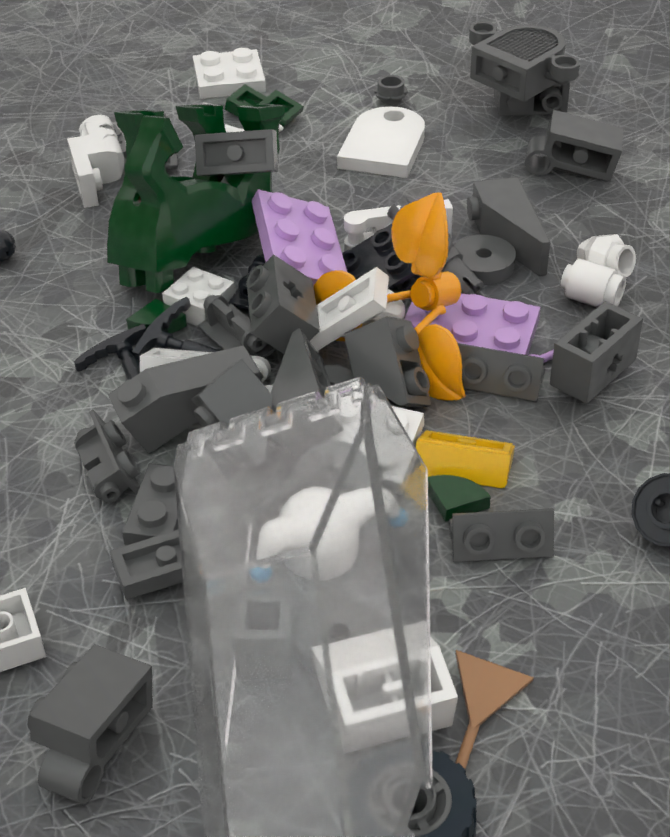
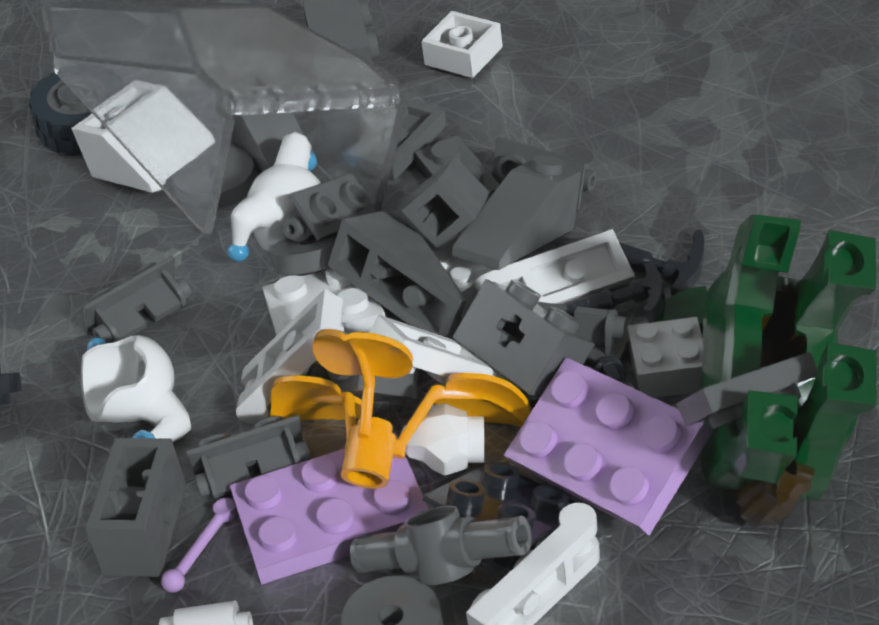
camera: 150 degrees right, 0 degrees up
yellow slope [413,430,515,488] -> none
dark green tile [426,475,491,522] -> none
medium nougat piece [455,650,534,769] -> none
none -> white piece [81,335,191,442]
none -> white plate [236,289,344,425]

